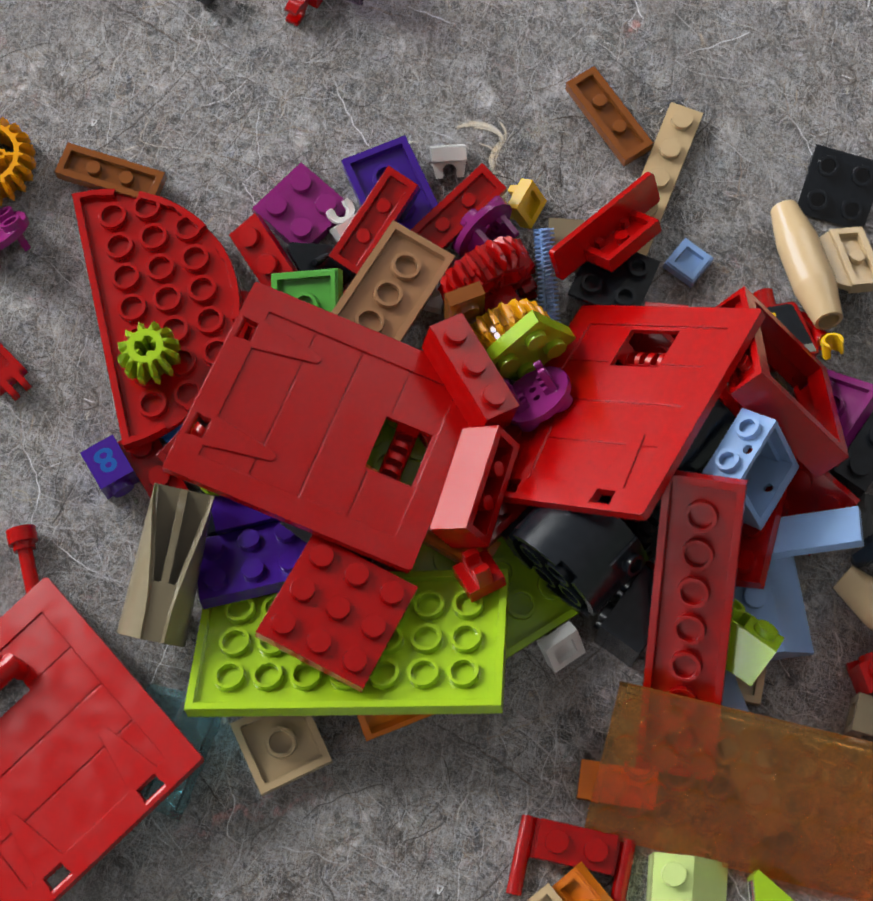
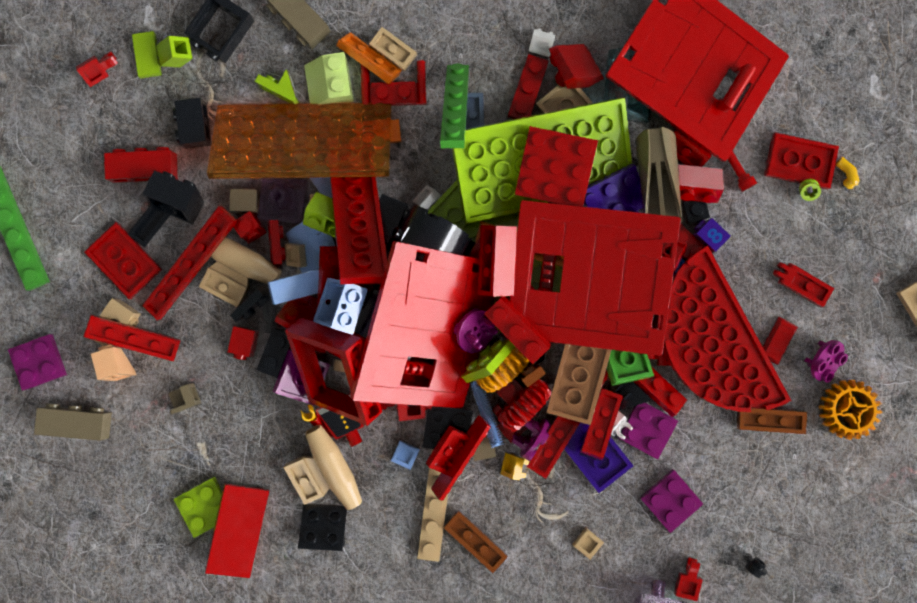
camera: 170 degrees right, 15 degrees up
lime gear [117,321,181,386] -> none
white tile [430,144,467,179] -> none
red tile [452,547,506,603] -> none
none -> plate [257,175,308,224]
none -> red plate [267,220,286,266]
none -> tan tile [285,243,307,268]
none -> bright green plate [440,63,469,148]
none -> sand blue plate [466,93,484,129]
none -> red plate [507,54,549,119]
none -> white tile [529,28,556,57]
none -> red slope [549,44,604,89]
none -> tan tile [572,527,604,560]
none -> magenta plate [640,469,703,533]
none -> red plate [674,129,712,167]
none -> brick [678,165,724,203]
none -> black plate [682,201,710,224]
none -> red tile [763,316,798,365]

